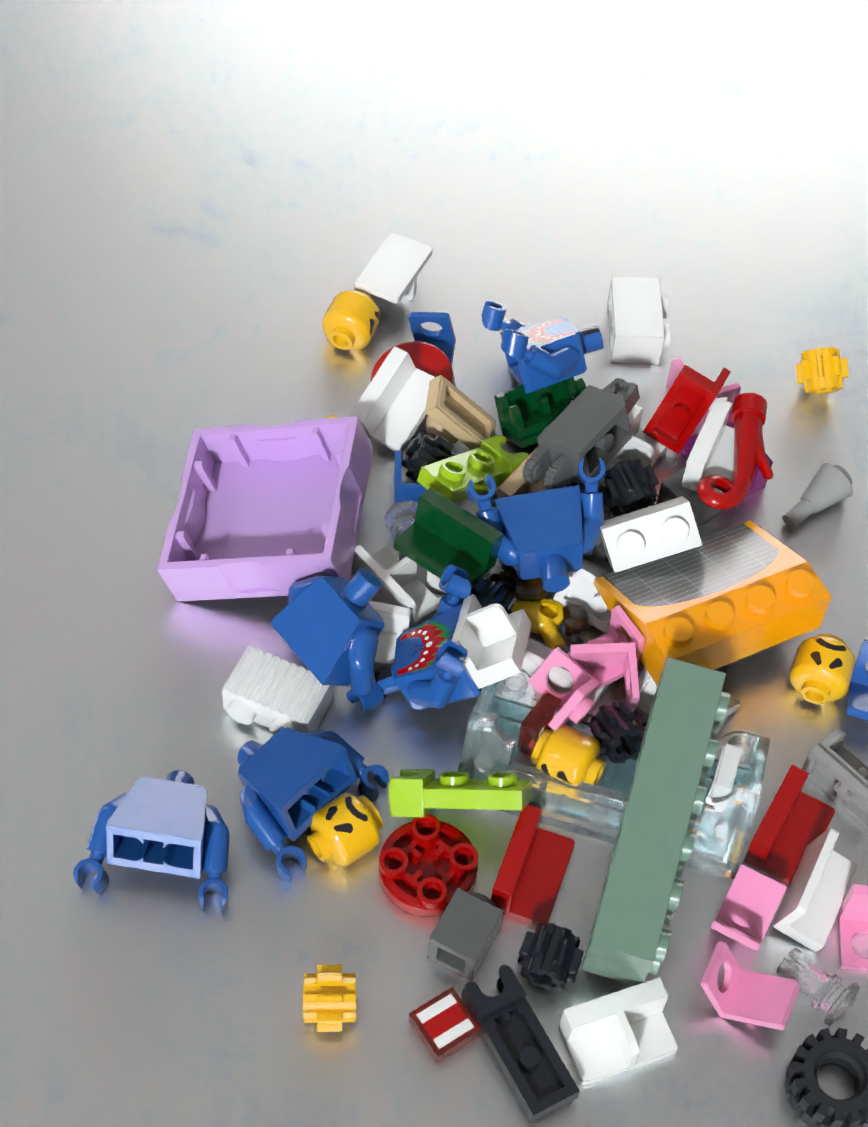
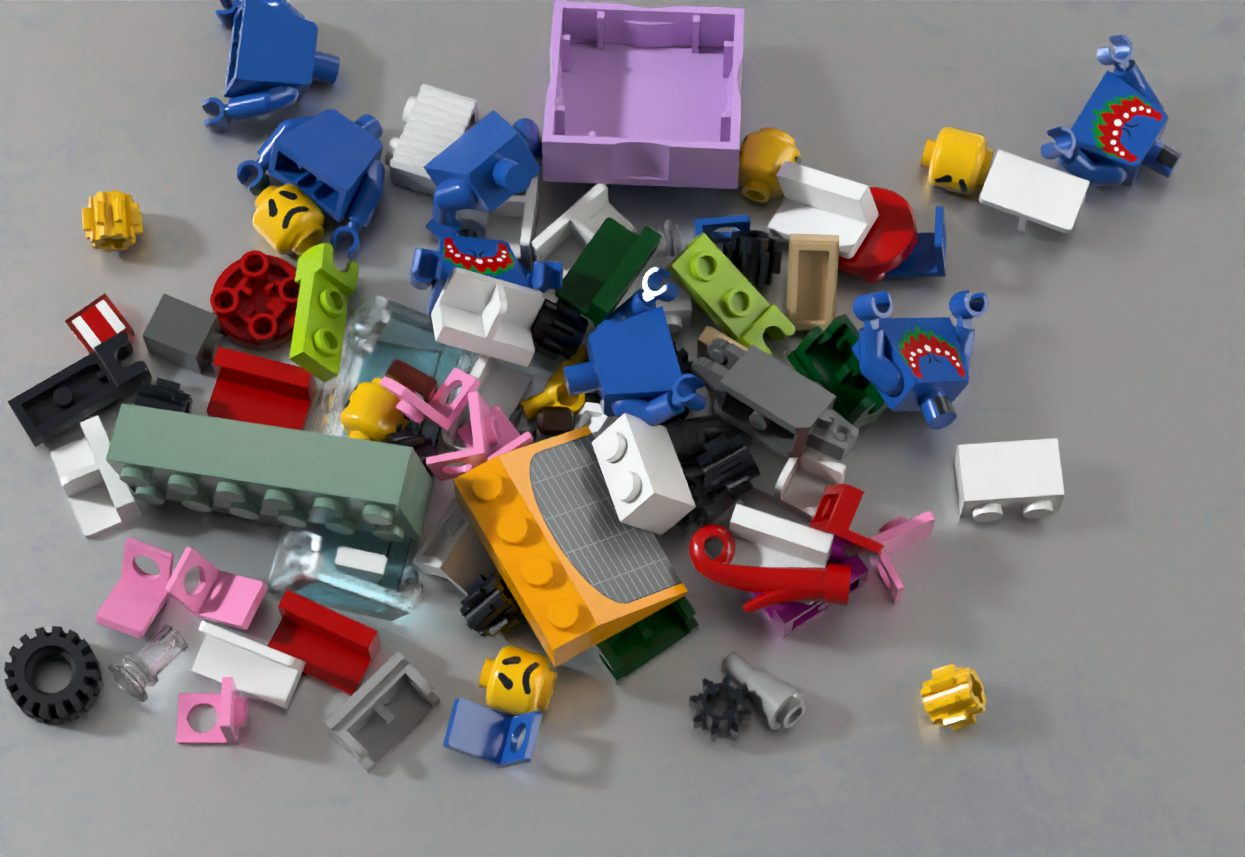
camera: 90 degrees right, 15 degrees up
none -> black gear [460,573,523,638]
none -> black gear [689,675,752,742]
none -> blue torso [1040,34,1183,187]

